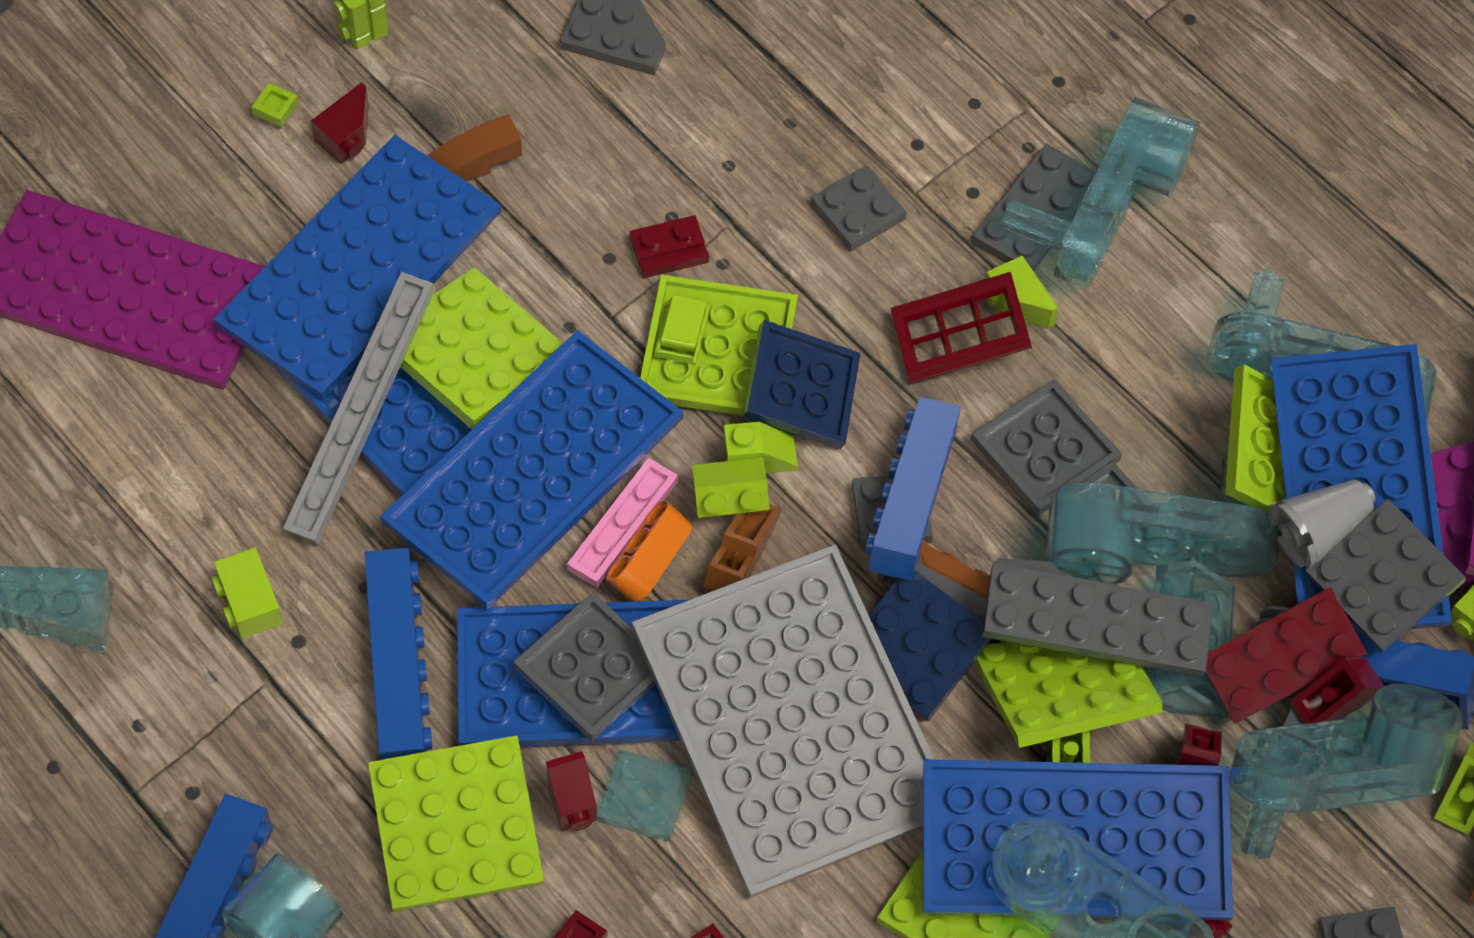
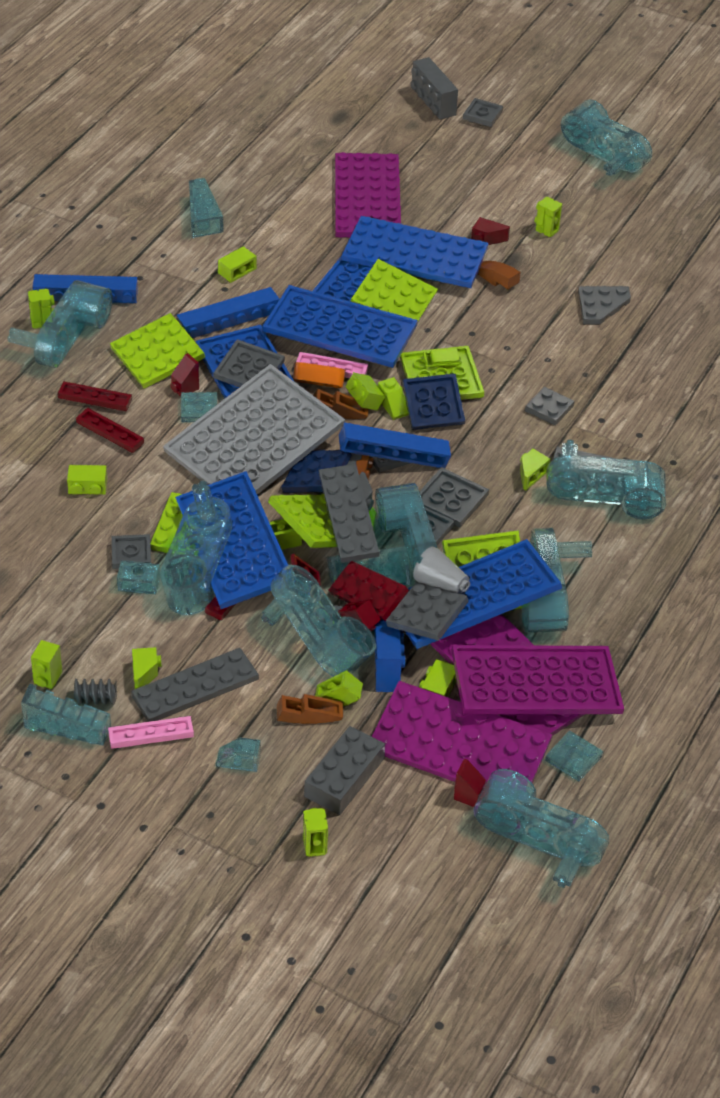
camera: 70 degrees right, 15 degrees down
lime plate [251,83,299,128] -> none
light grey plate [283,272,436,545] -> none
dark red plate [629,215,709,279] -> none
dark red piece [891,272,1032,384] -> none

